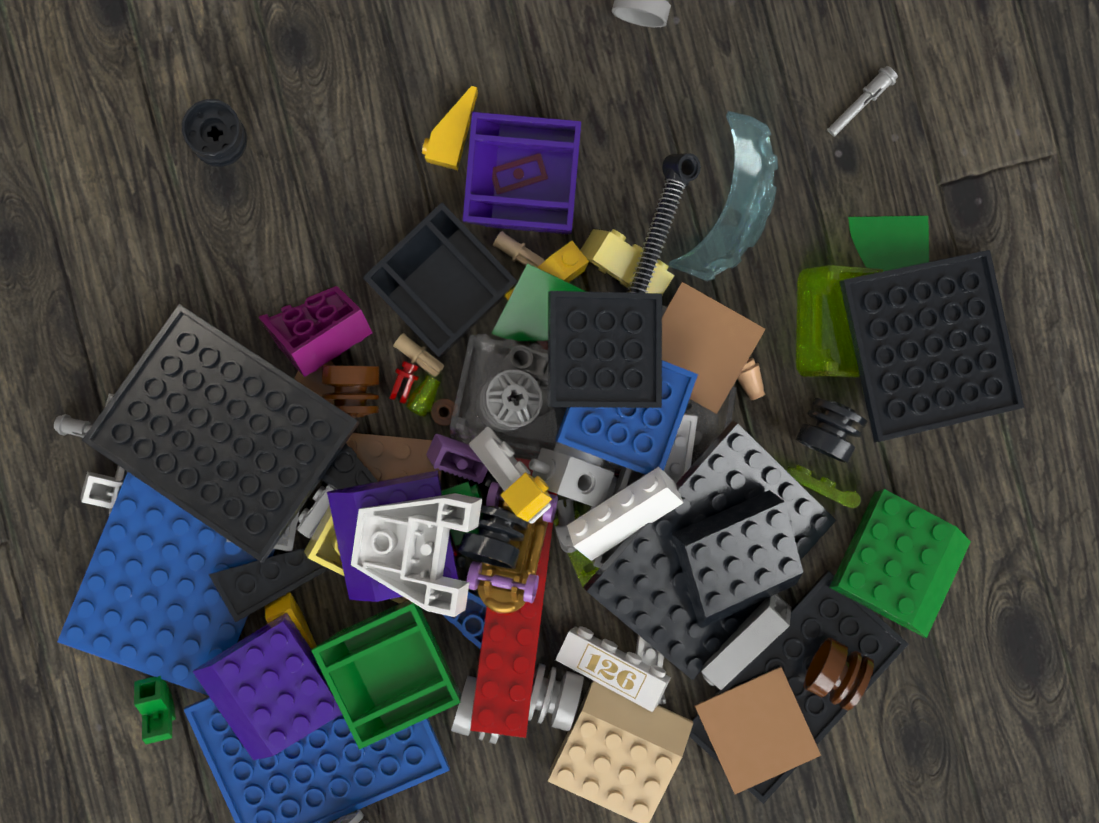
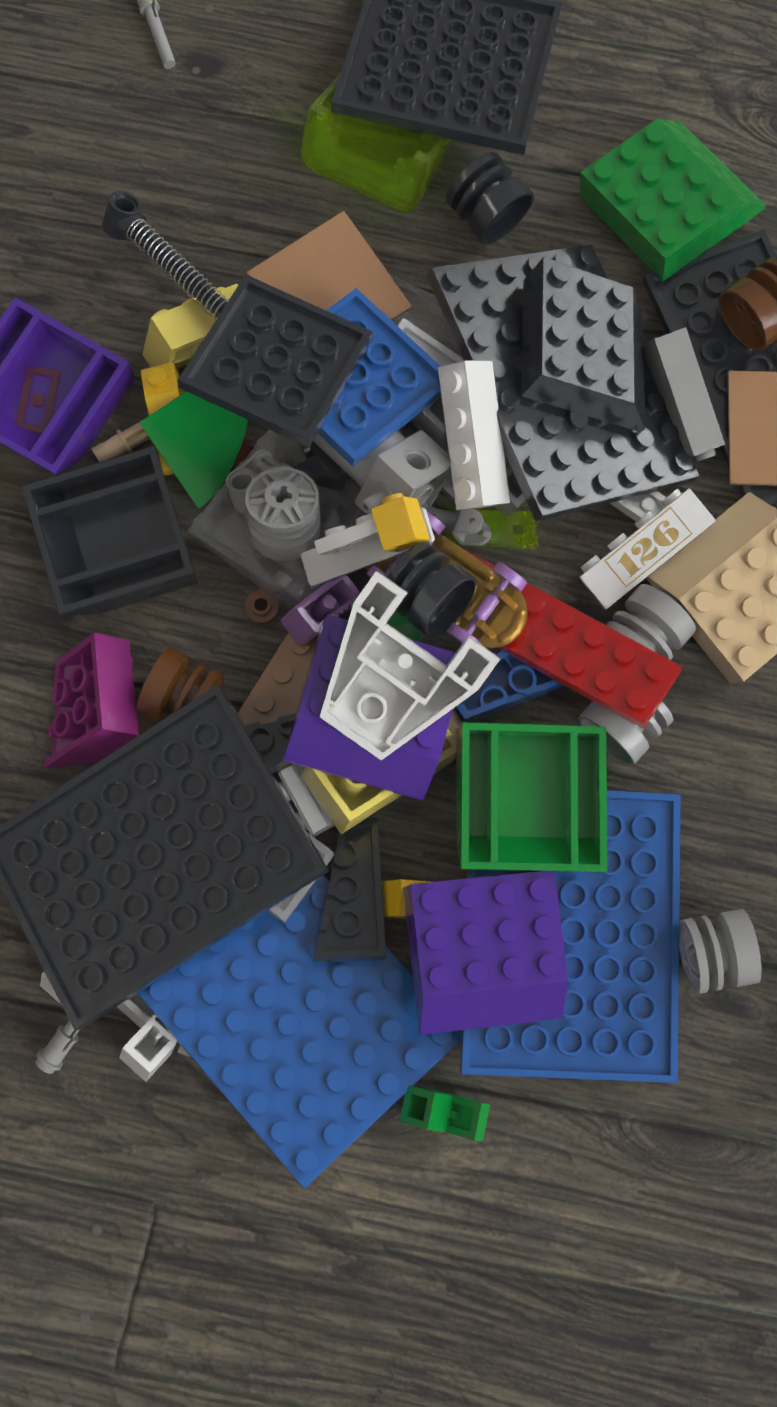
camera: 70 degrees left, 10 degrees down
red arm [389,361,419,404] -> none
tan axle [393,333,444,377] -> none
clear neon green cone [406,375,440,417] -> none
clear light blue windscreen [668,111,778,281] -> none
light nougat cone [737,358,765,400] -> none
clear neon green plate [786,465,861,508] -> none
green sticker [848,216,929,274] -> none

